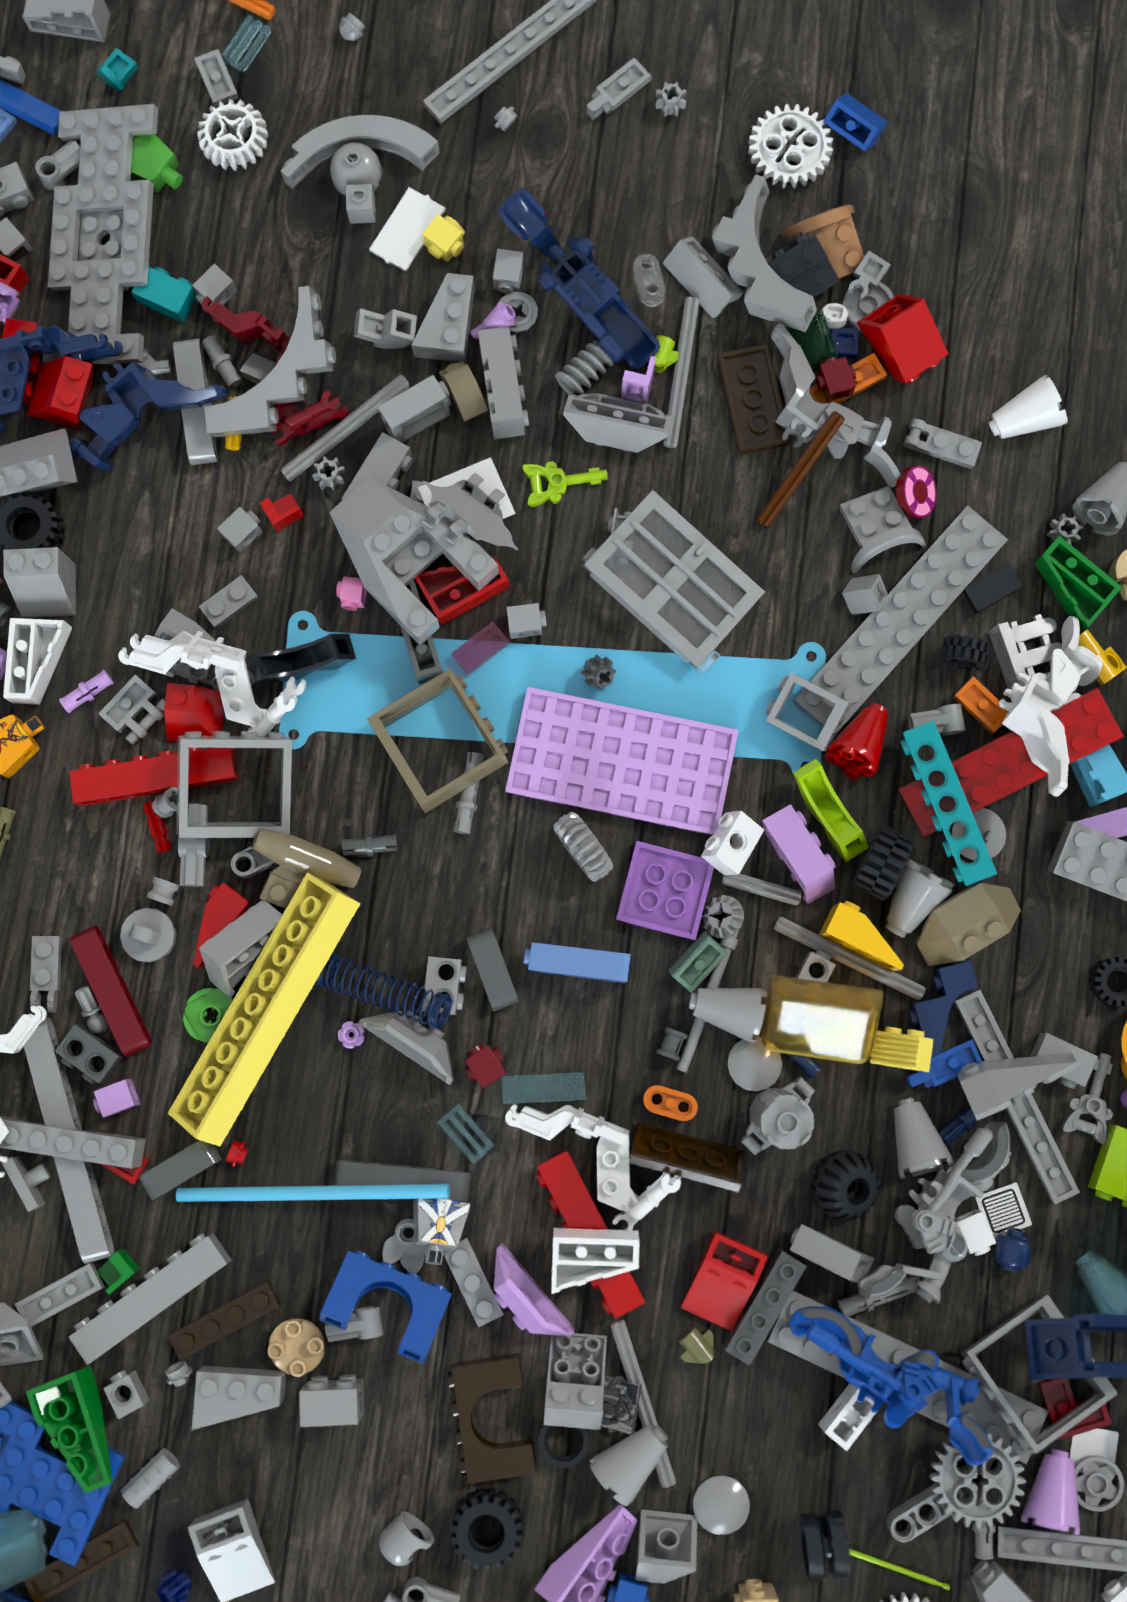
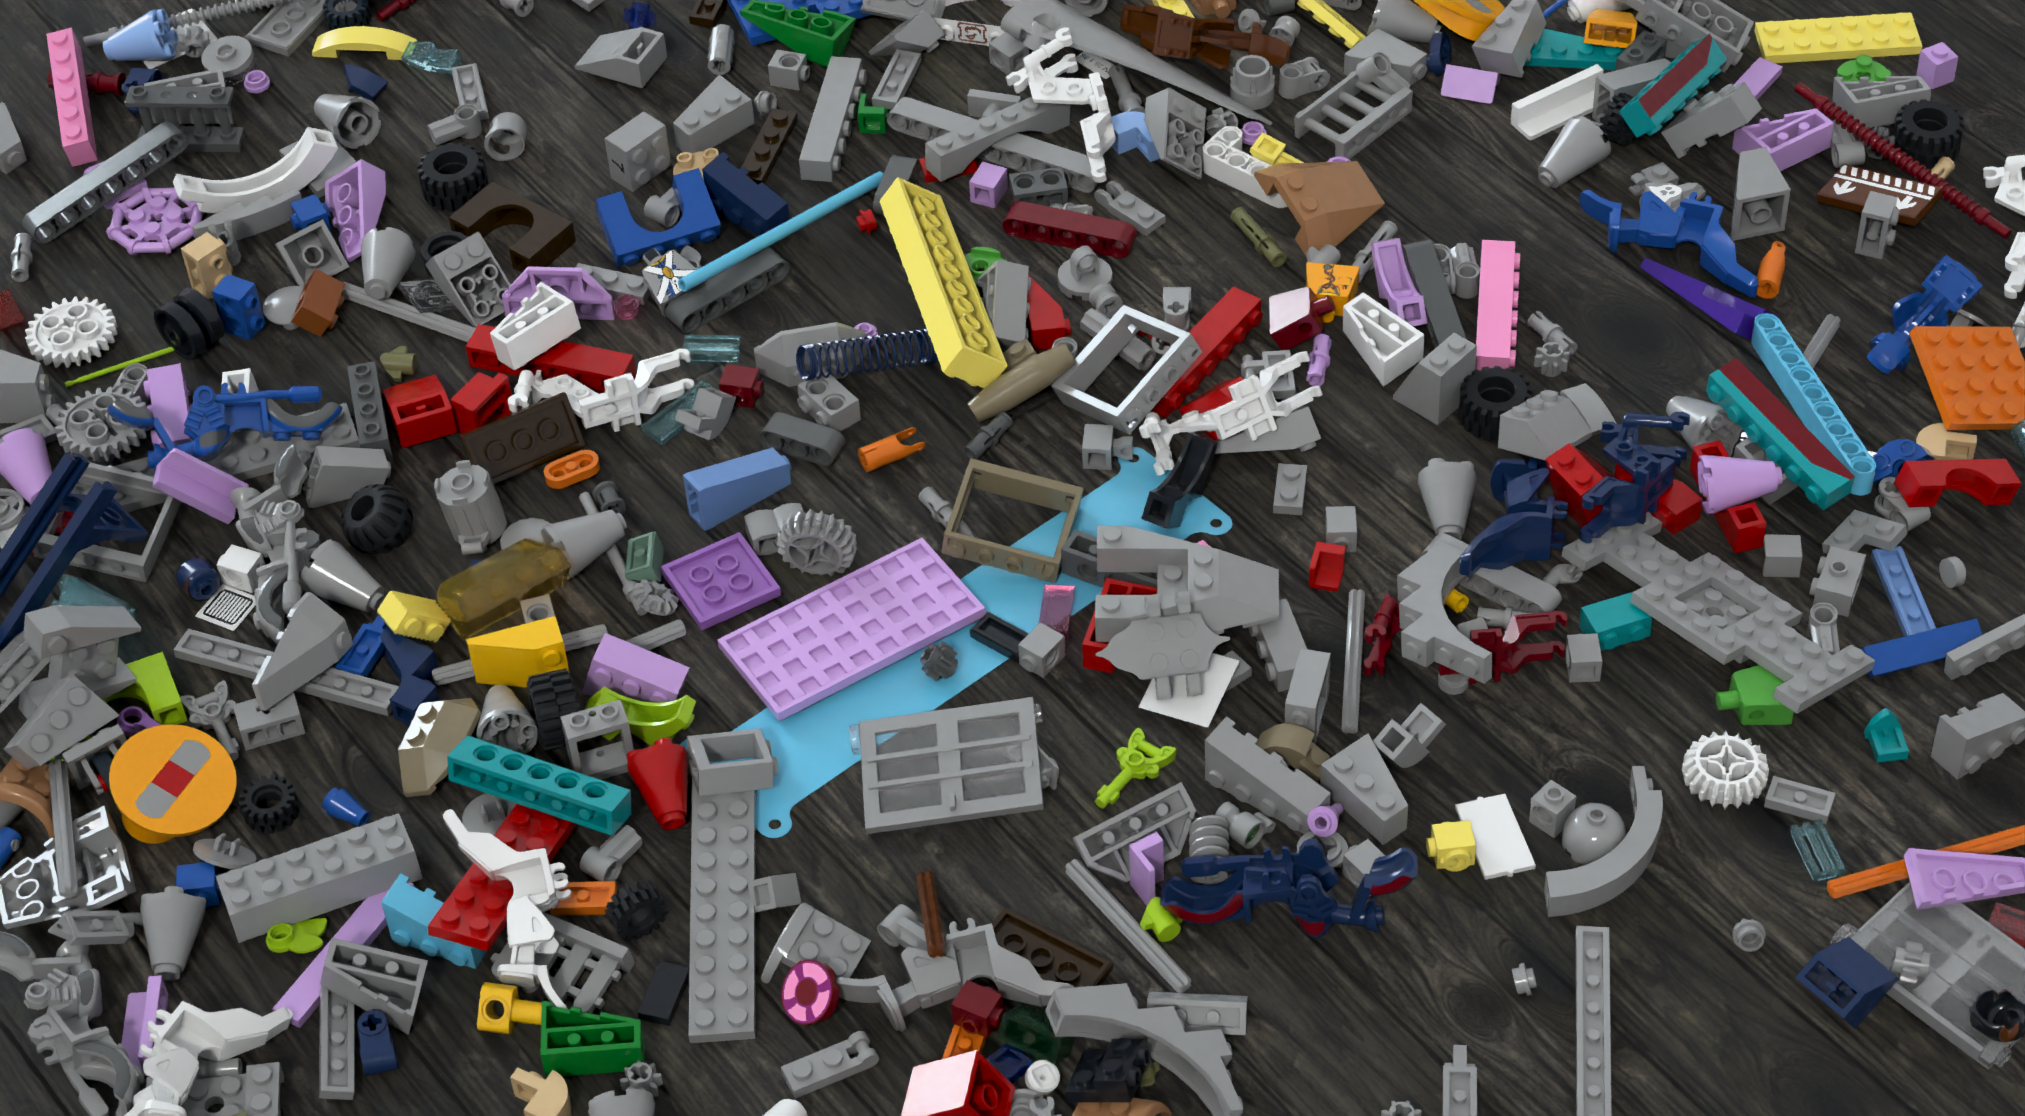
camera: 135 degrees right, 35 degrees down
light grey gear [312,456,346,491] -> none
clear plate [633,254,665,307] -> none
white brick [701,811,764,875] -> none
none -> lavender wedge [143,363,193,448]
none -> lavender panel [152,448,249,524]
none -> blue brick [212,274,266,340]
none -> dark orange brick [291,269,345,337]
none -> blue cone [322,787,371,827]
none -> red plate [450,372,519,434]
none -> light grey window [560,699,634,780]
none -> clear pink plate [613,294,640,320]
none -> light grey brick [675,388,736,440]
none -> dark blue wedge [702,152,790,236]
none -> light grey brick [744,503,804,556]
none -> orange piece [858,427,926,473]
none -> light grey piece [877,904,927,951]
none -> black tile [970,612,1028,663]
none -> light grey brick [1082,424,1133,470]
none -> light grey piece [1163,287,1192,332]
none -> light grey piece [1215,801,1276,849]
none -> dark red torso [1269,287,1335,350]
none -> light grey cone [1418,458,1477,540]

